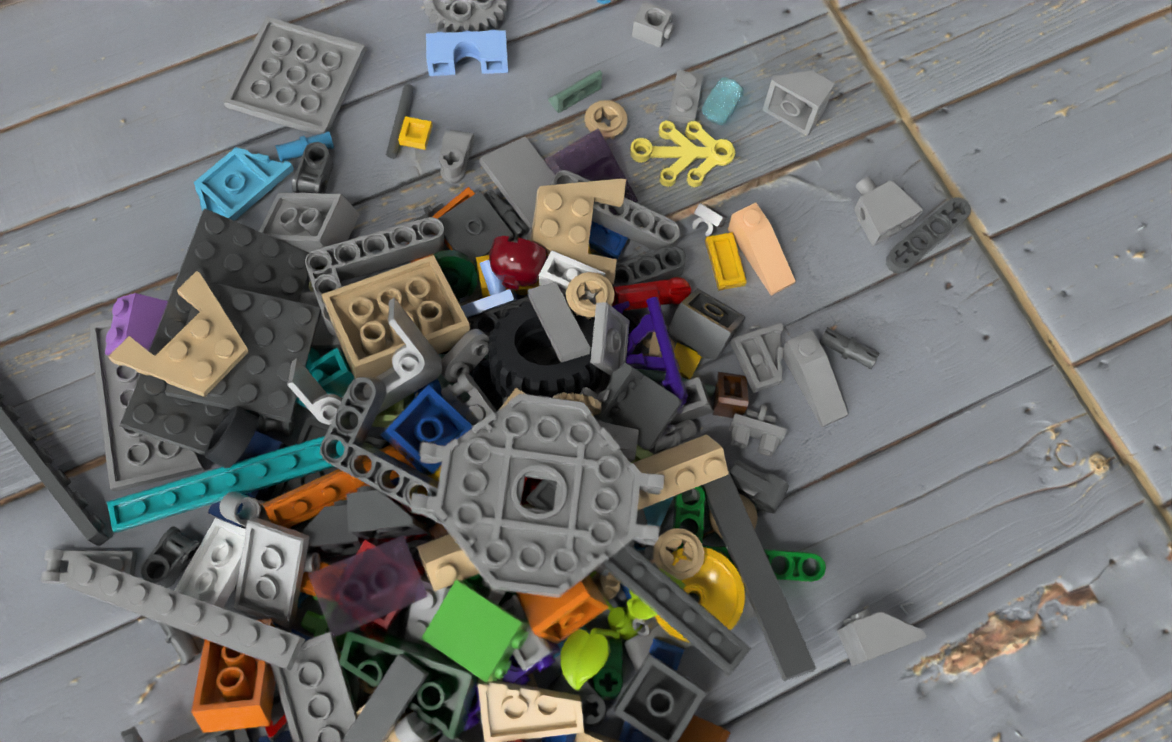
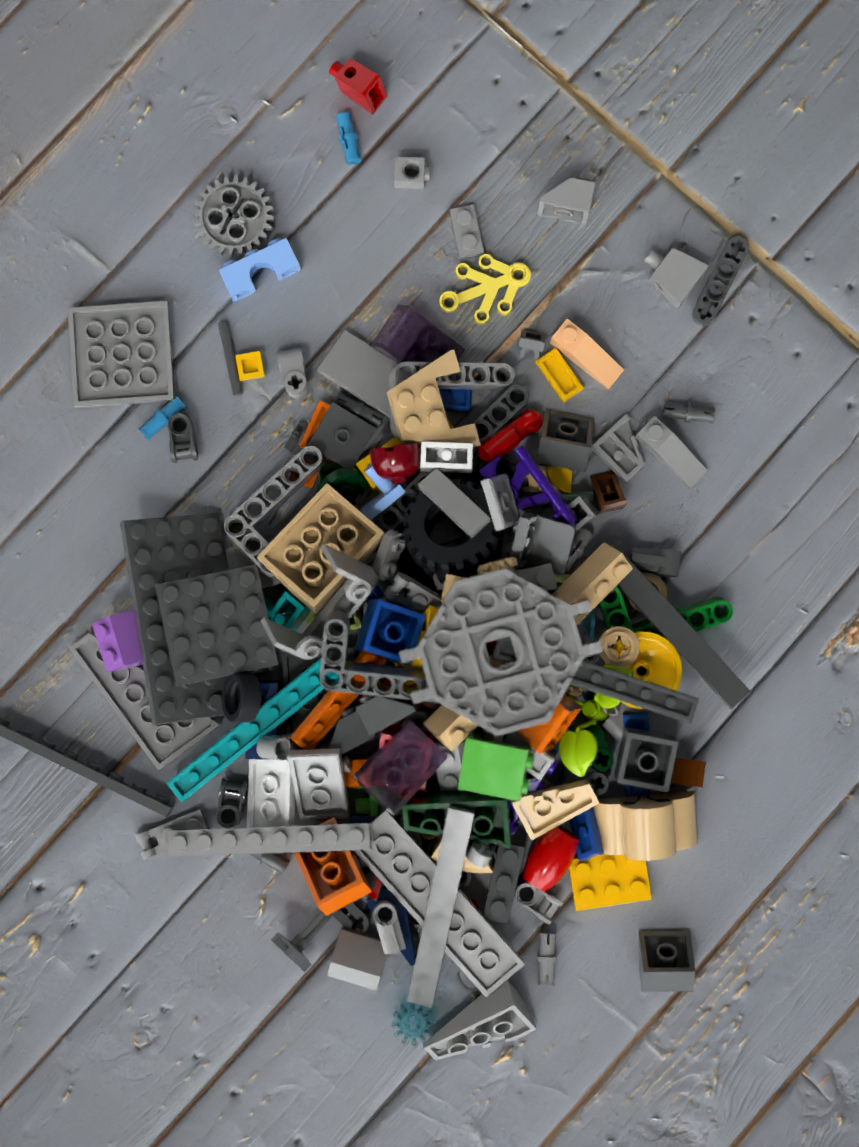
camera: 15 degrees left, 15 degrees up
tan wing [108,271,248,397] -> none
medium azure wing [194,147,294,221] -> none
light grey slope [259,193,360,253] -> none
sand green slope [548,70,602,113] -> none
tan gear [566,272,614,320] -> none
light grey piece [580,387,610,402] -> none
tan gear [585,100,627,140] -> none
clear light blue gear [702,77,744,125] -> none
light grey hips [729,404,787,457] -> none
light grey slope [837,609,927,667] -> none

